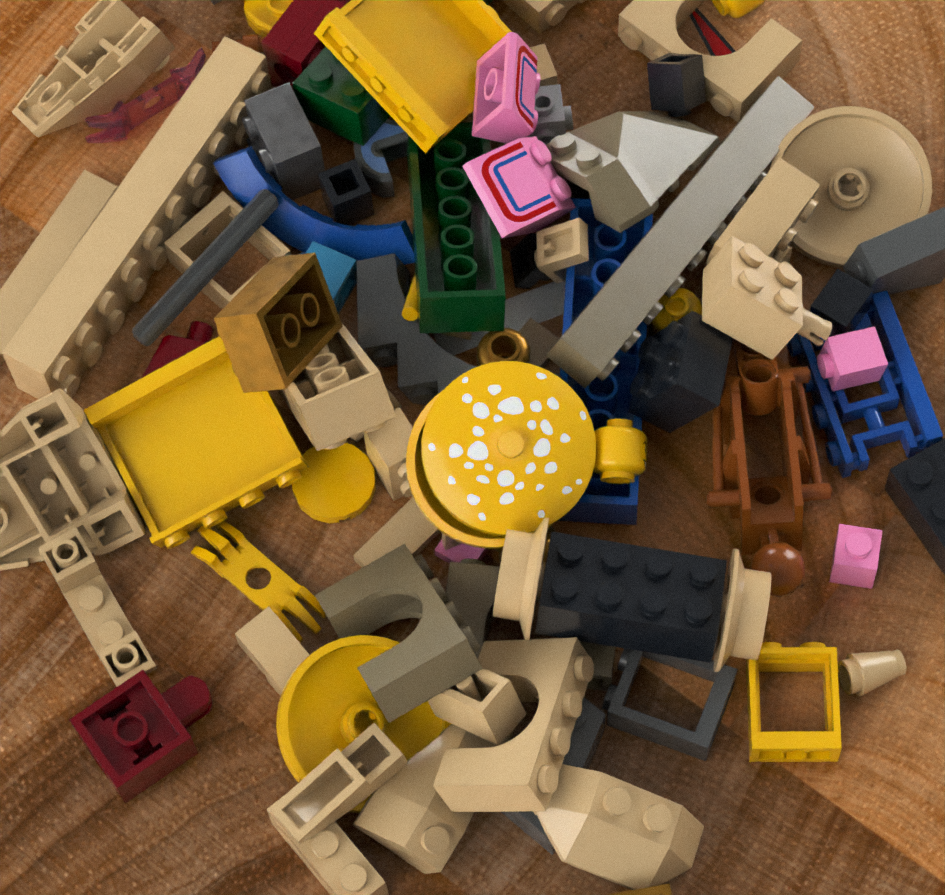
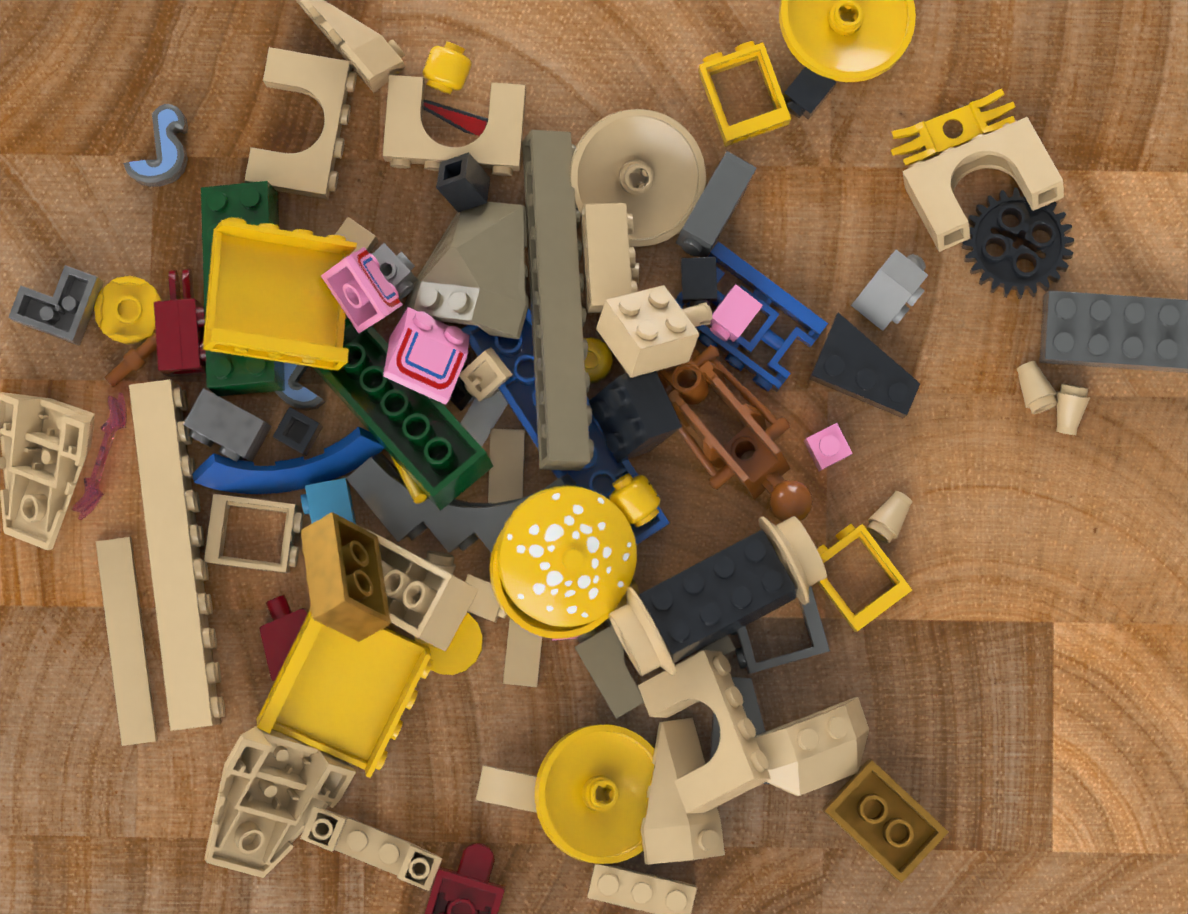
camera: 40 degrees left, 20 degrees up
dark grey axle [132,189,279,346] -> none
yellow piece [191,521,326,643] -> none
tan slope [269,723,408,844] -> none
dark tan arch [315,544,482,723] -> none
tan brick [428,667,526,745] -> none
pearl gold head [477,328,531,367] -> none

